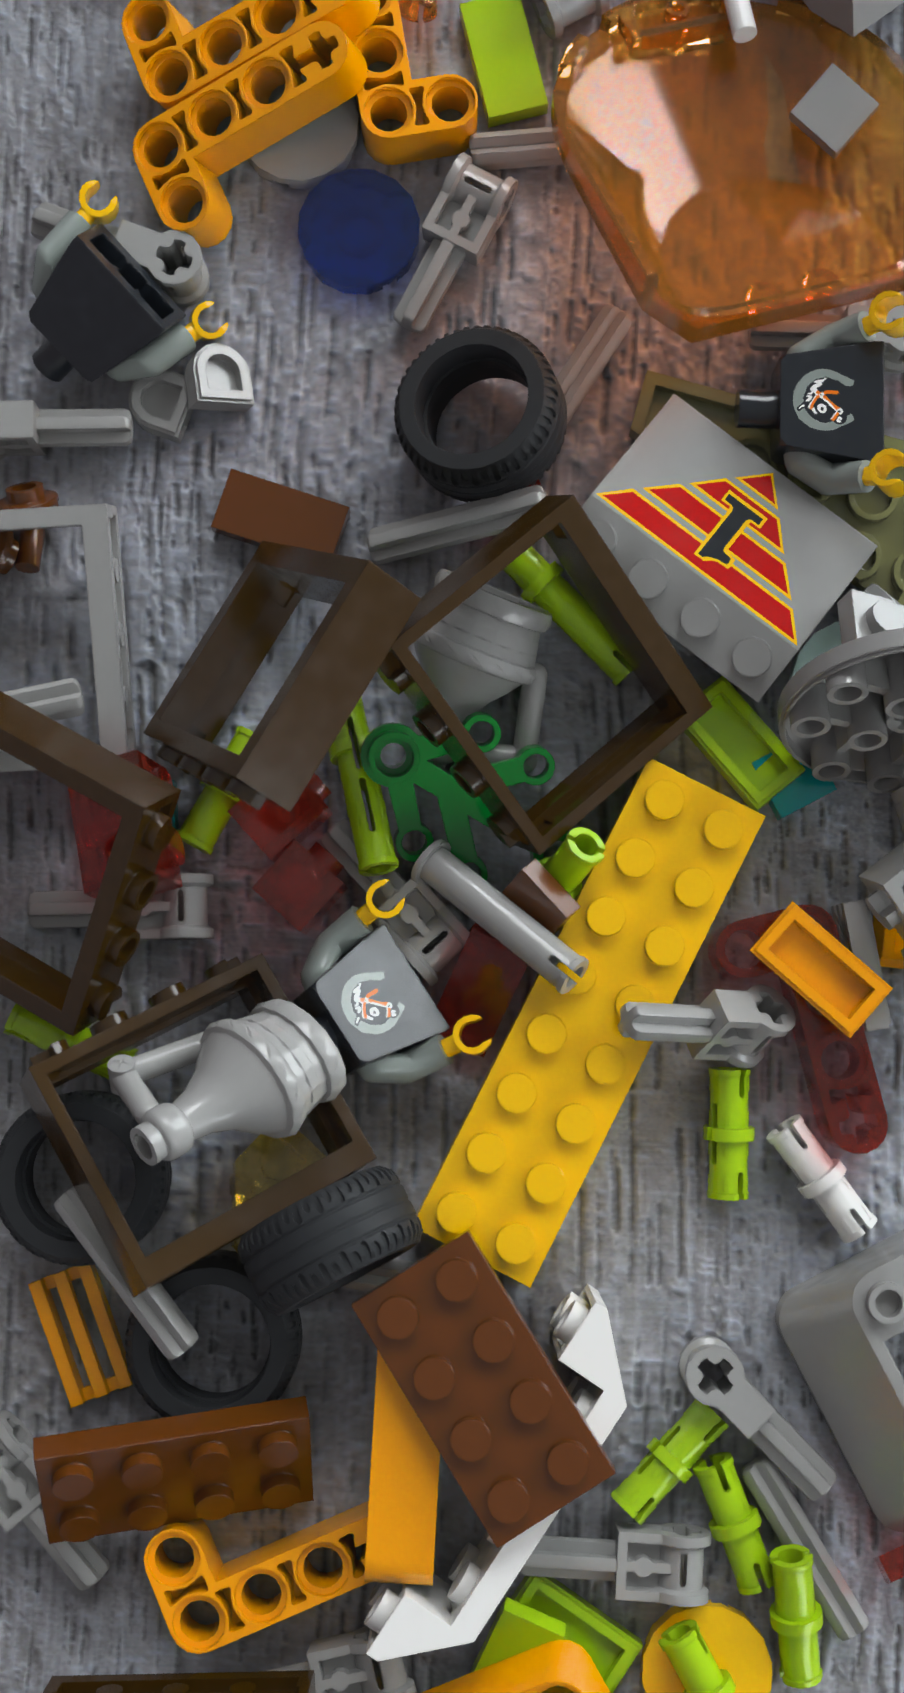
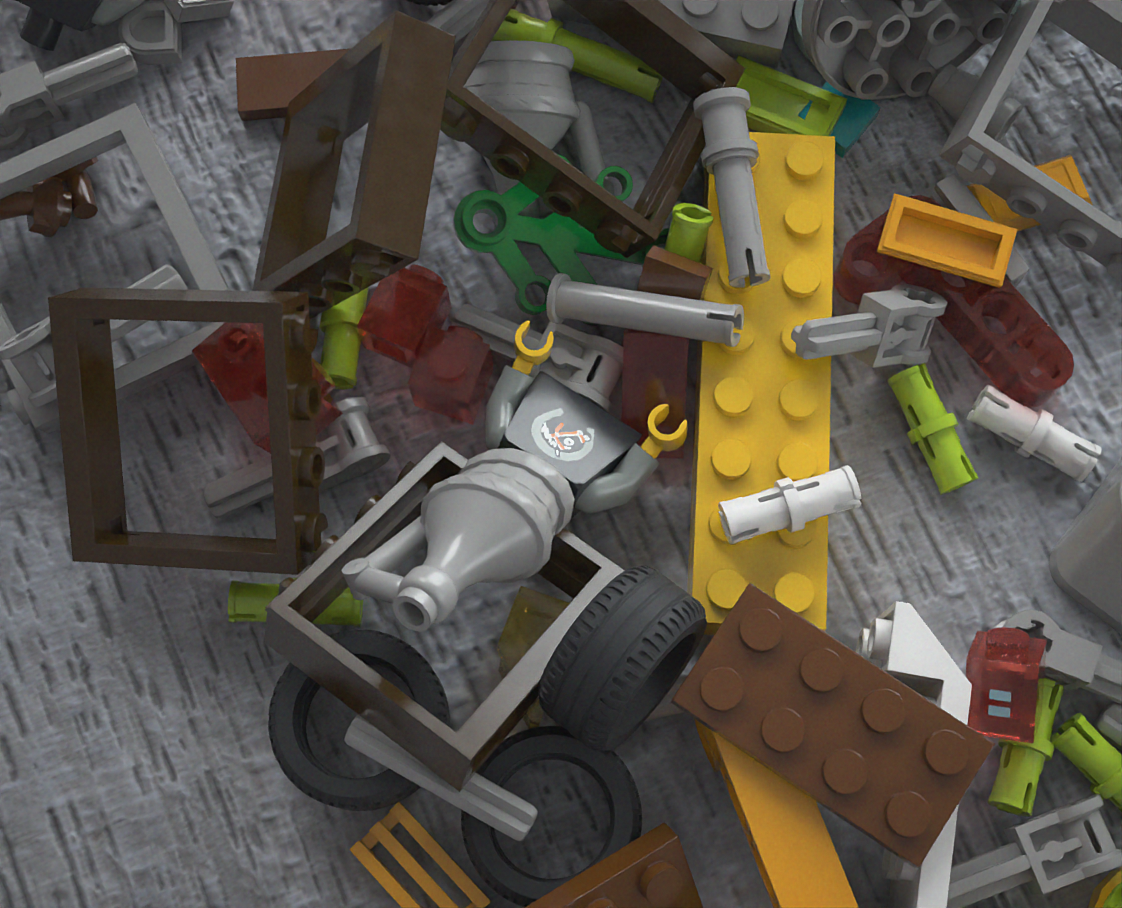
camera: 25 degrees left, 10 degrees down
lime pin [328,696,399,876] -> none
none -> light grey pin [693,87,771,288]
none -> white pin [718,465,861,545]
none -> clear red brick [965,627,1047,744]

